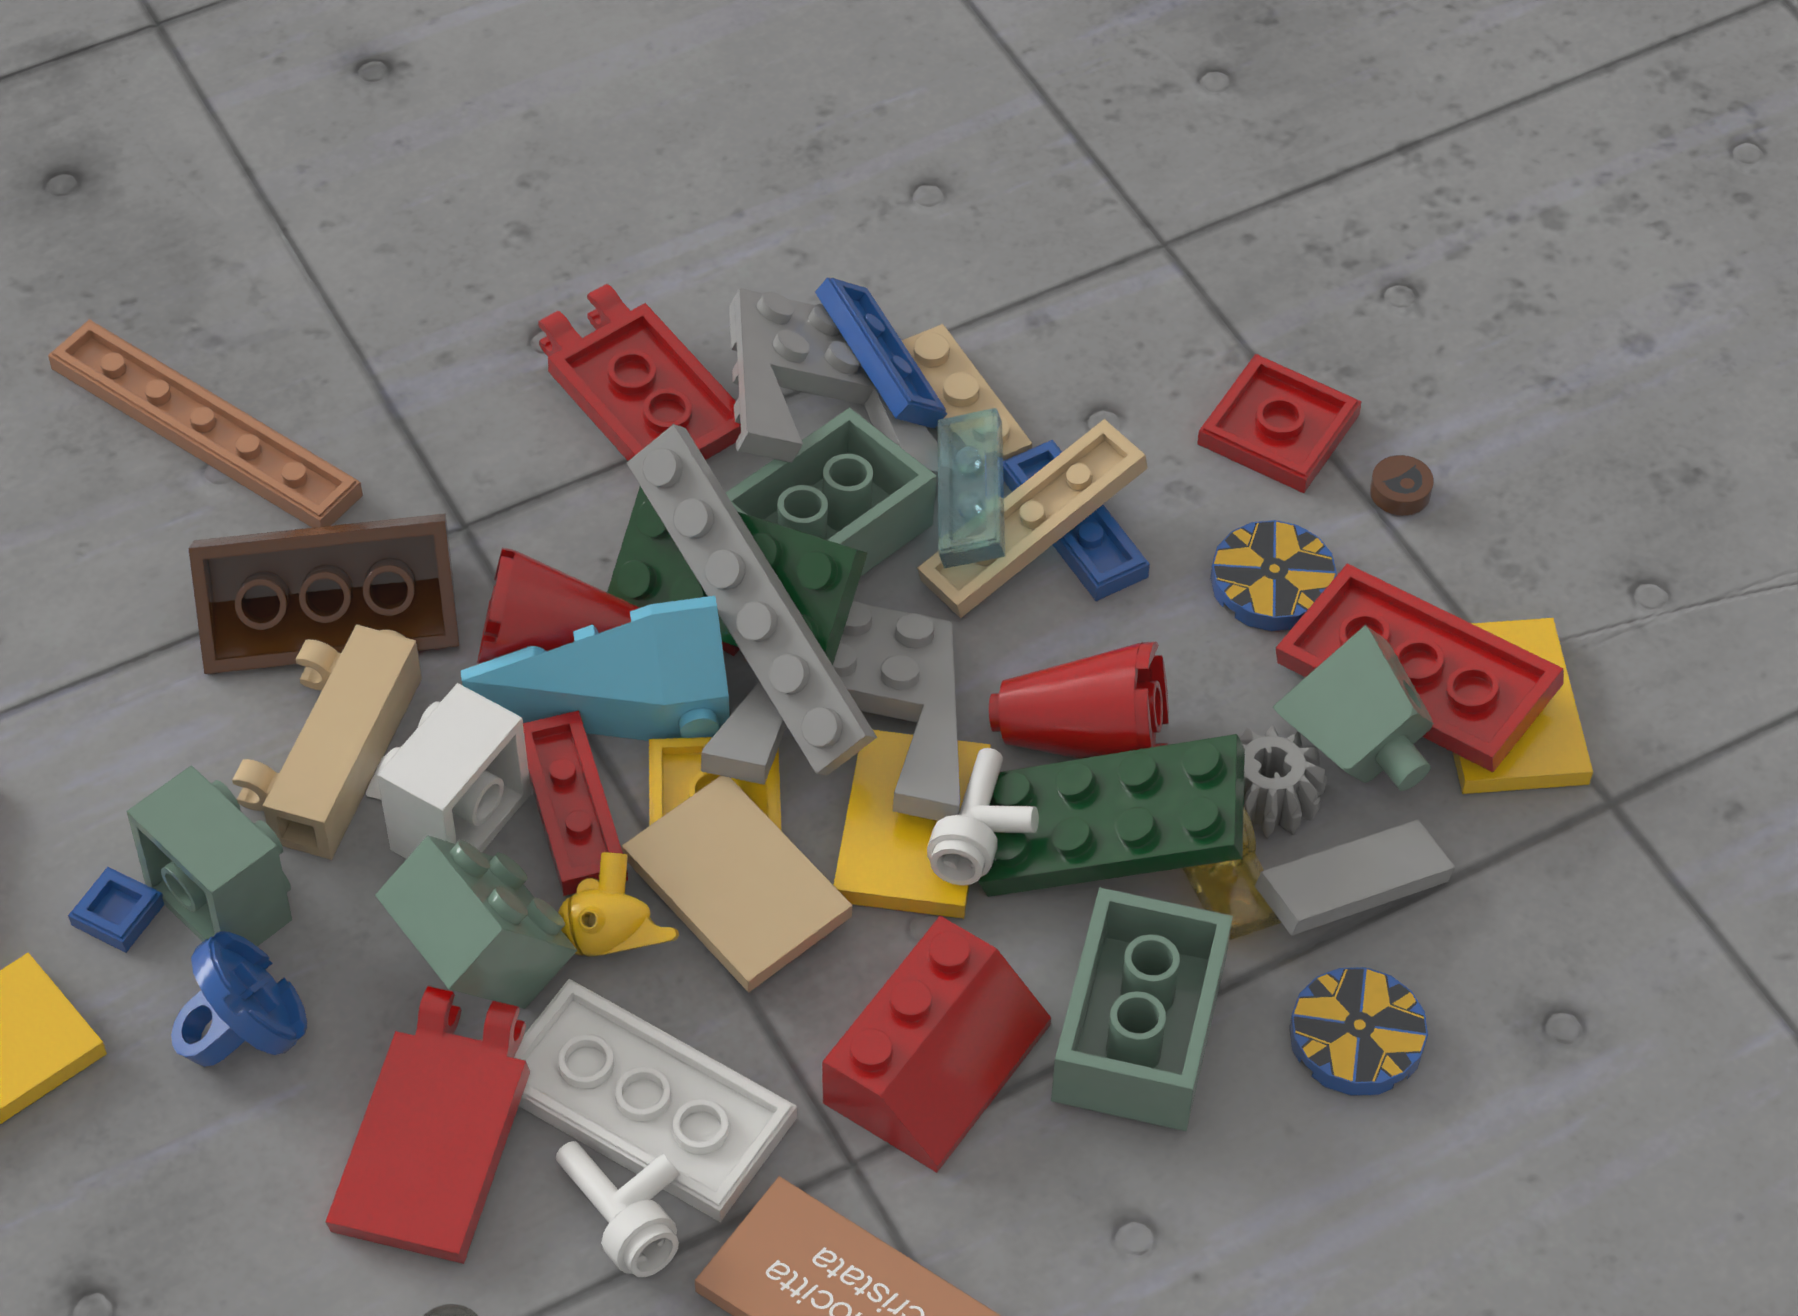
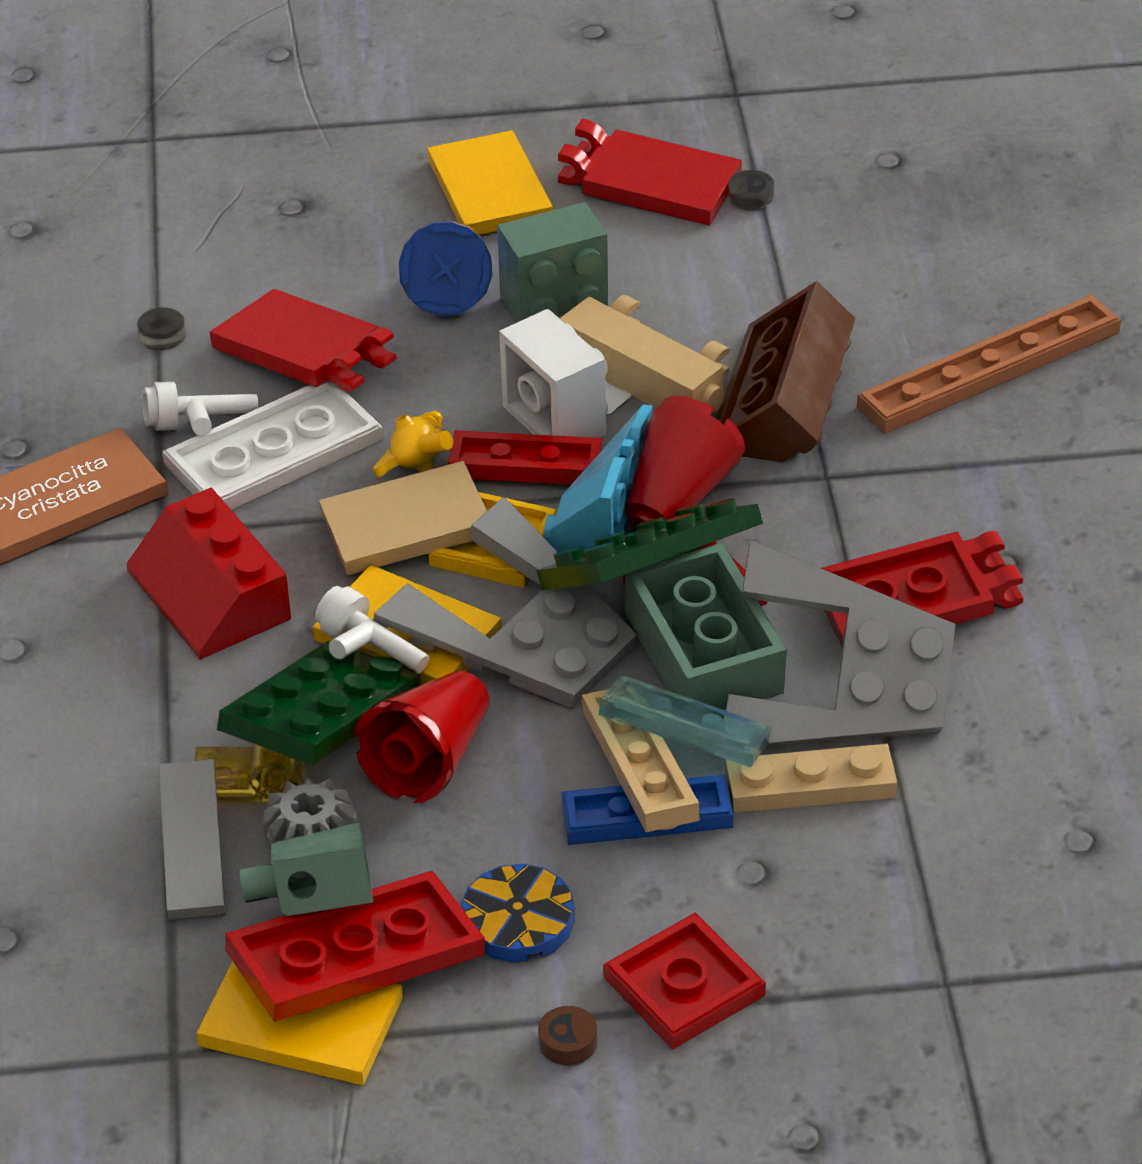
camera: 115 degrees right, 10 degrees down
sand green brick [375,835,577,1009] -> none
light grey plate [627,424,877,776] -> none
blue tile [815,277,947,429] -> none
sand green brick [1051,887,1233,1131] -> none
tile [1289,967,1428,1096] -> none

